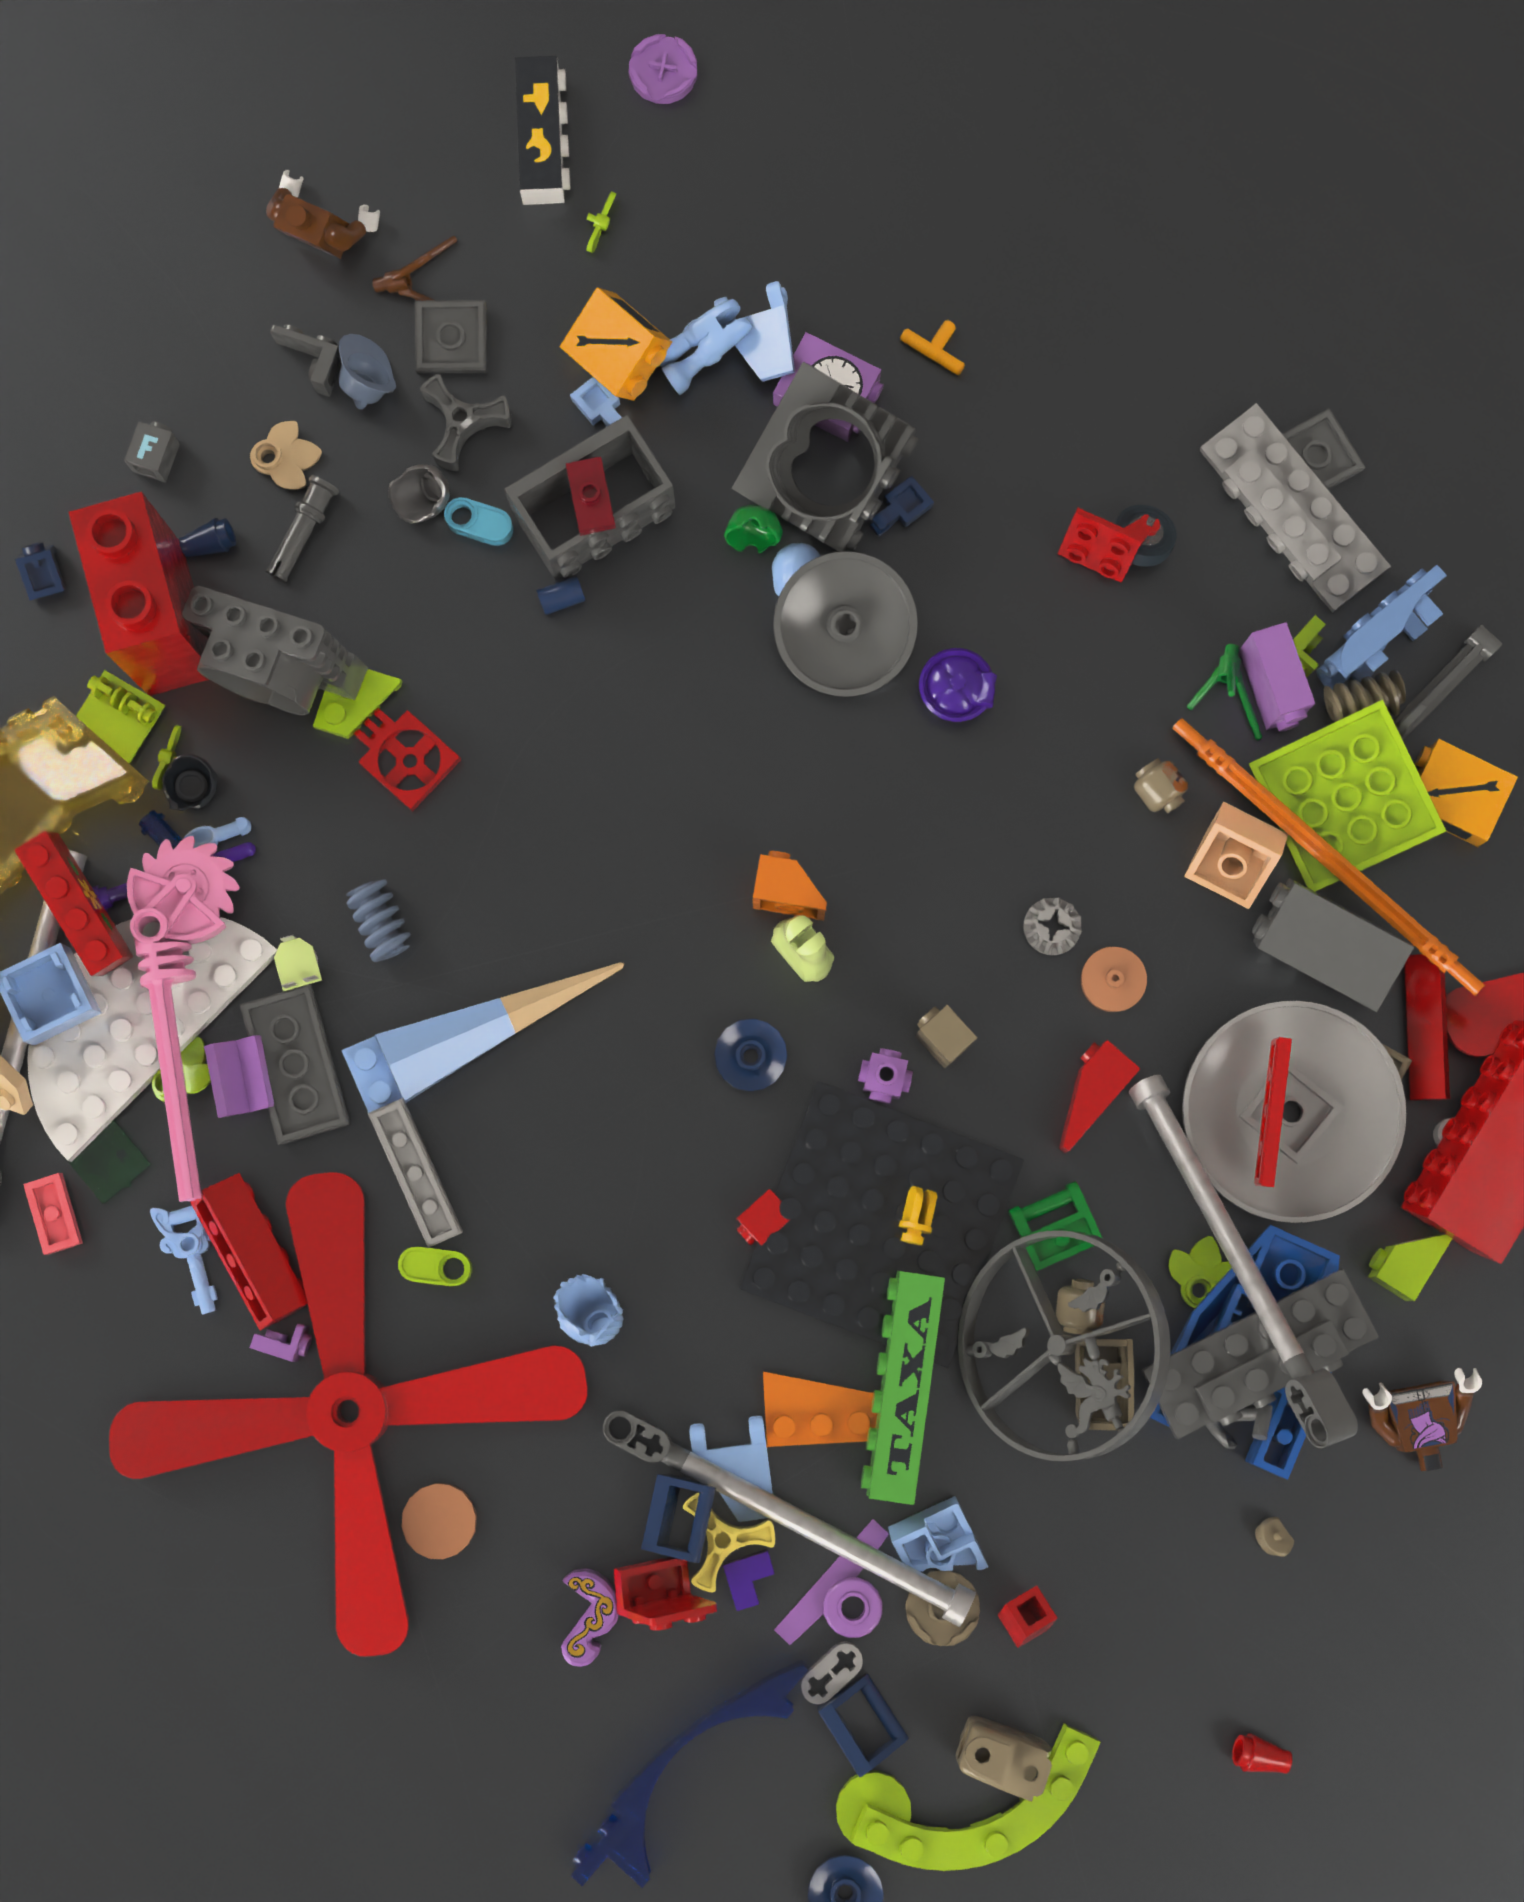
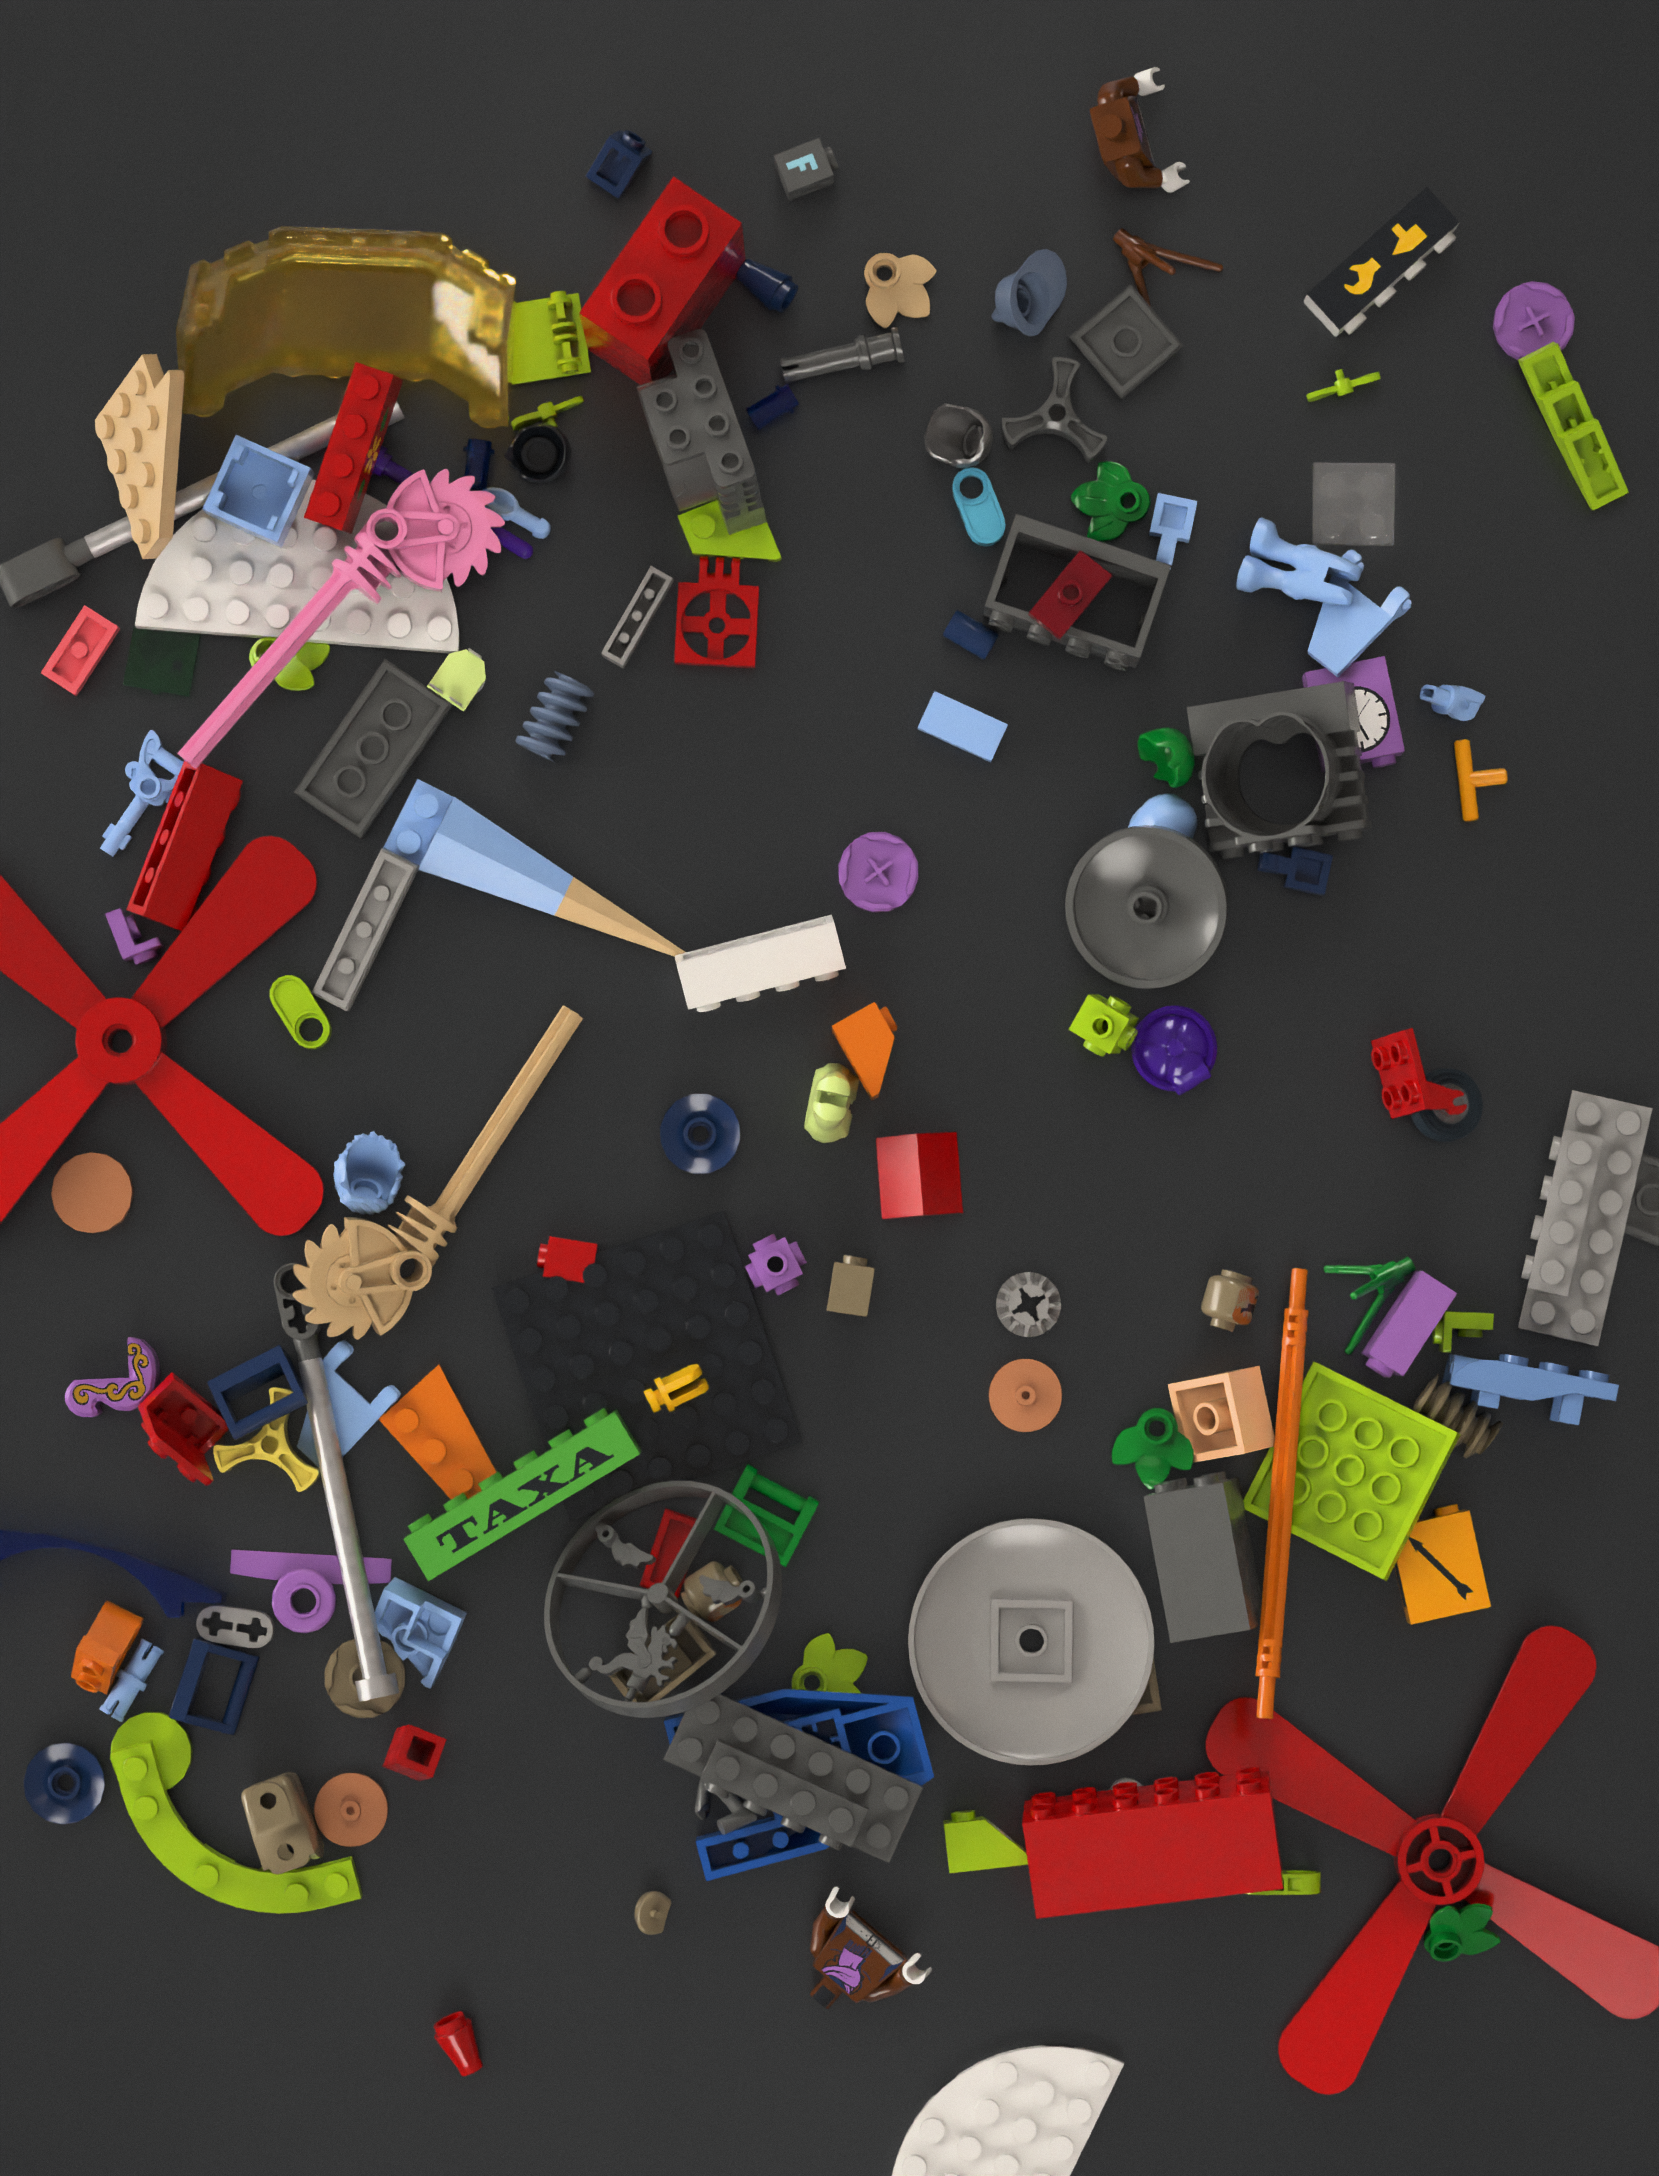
camera: 55 degrees right, 5 degrees up
medium lavender panel [204,1035,274,1118] -> none
dark grey bracket [270,324,342,397] -> none
light orange brick [559,287,672,401] -> none
dark purple piece [723,1549,775,1611] -> none
red slope [1059,1040,1141,1153] -> none
flat silver piece [1129,1075,1358,1449] -> none
red tile [1254,1037,1292,1187] -> none
dark grey piece [1393,624,1502,740] -> none
red tile [1405,954,1450,1101] -> none
none -> orange pin [71,1600,144,1695]
none -> light blue pin [99,1638,165,1722]
none -> tan piece [292,1005,583,1340]
none -> nougat piece [314,1772,389,1847]
none -> light grey piece [601,566,674,669]
none -> red tile [639,1508,698,1599]
none -> white brick [675,915,846,1012]
none -> clear blue pin [745,384,799,430]
none -> medium lavender tile [838,832,919,913]
none -> red slope [876,1132,963,1219]
none -> light blue tile [917,691,1008,763]
none -> lime brick [1069,994,1139,1057]
none -> green plate [1070,461,1151,542]
none -> green plate [1112,1408,1194,1490]
none -> clear plate [1312,462,1395,546]
none -> light blue piece [1420,684,1486,721]
none -> lime slope [1518,342,1629,510]

